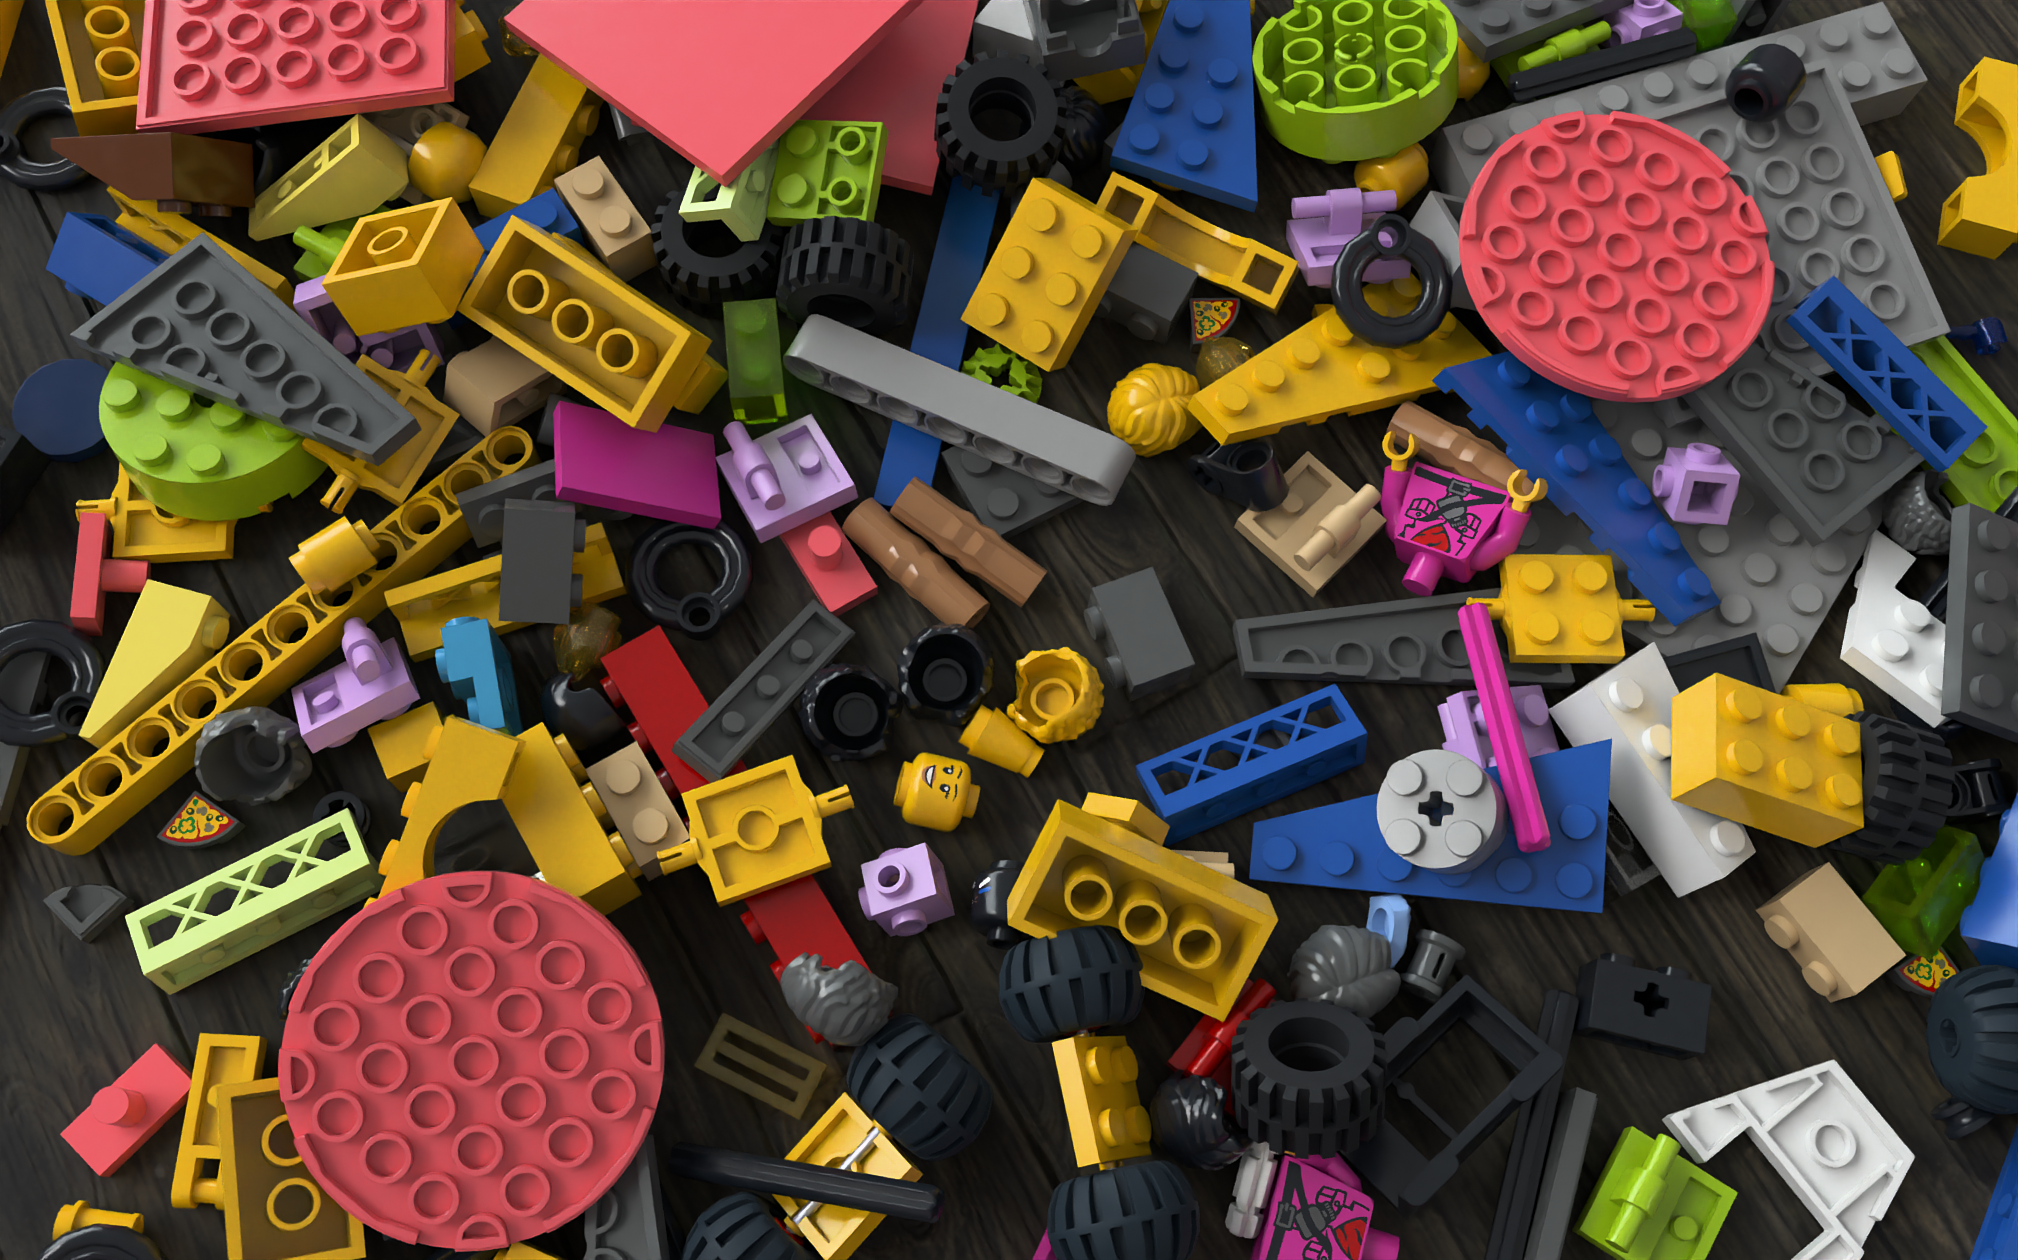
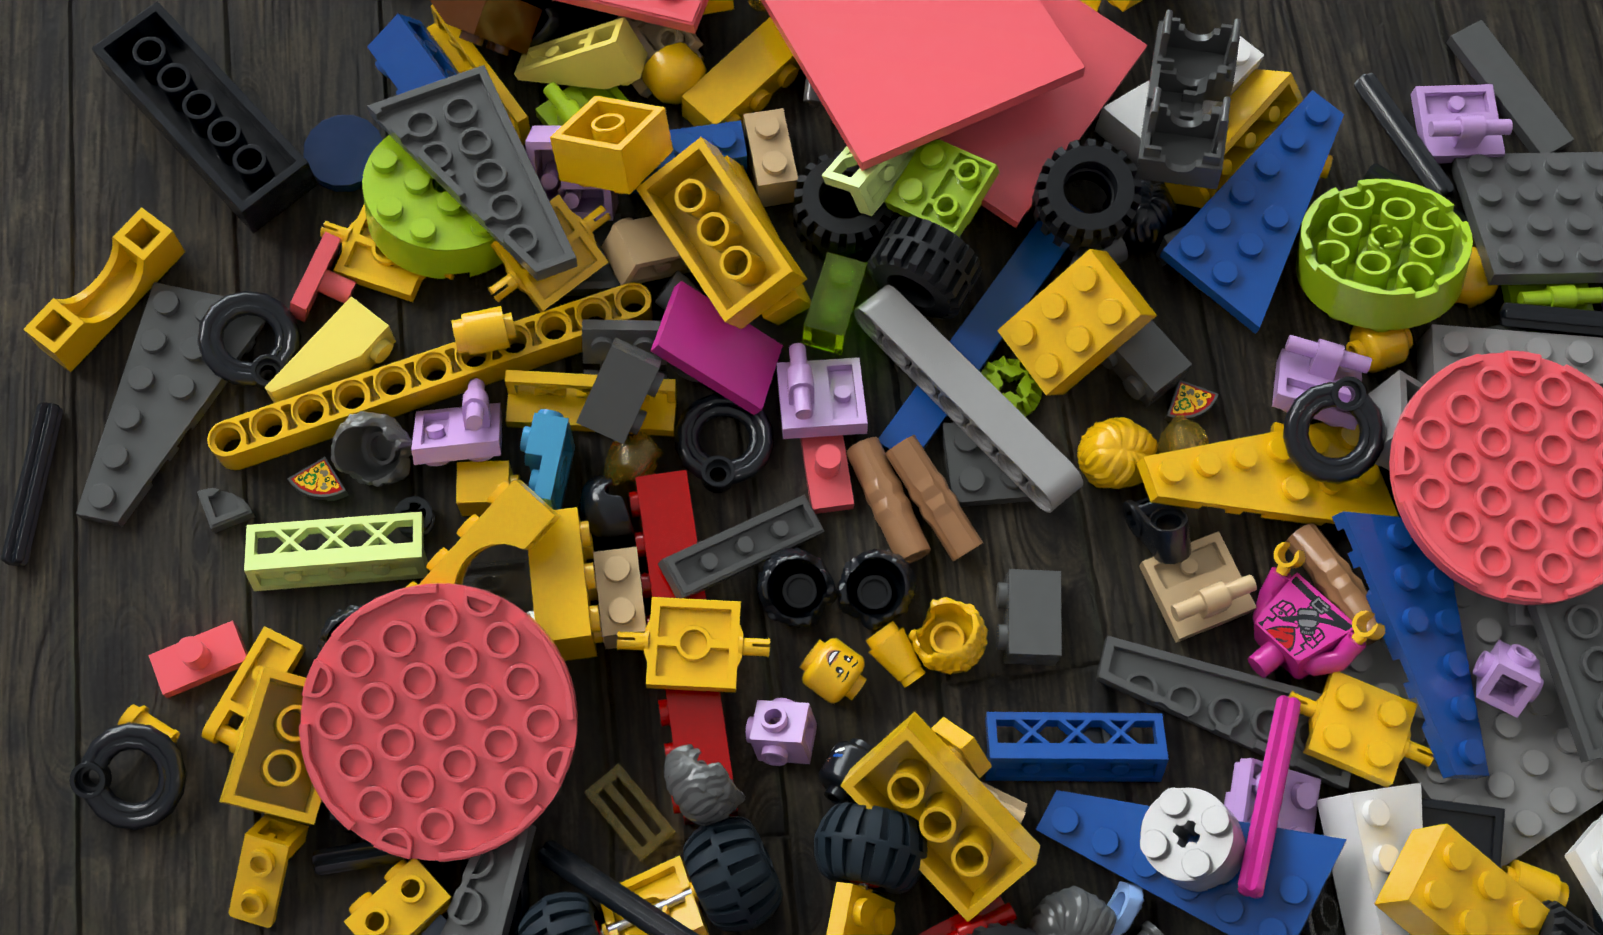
camera: 25 degrees right, 0 degrees up
yellow arch [1096,172,1300,315] -> none

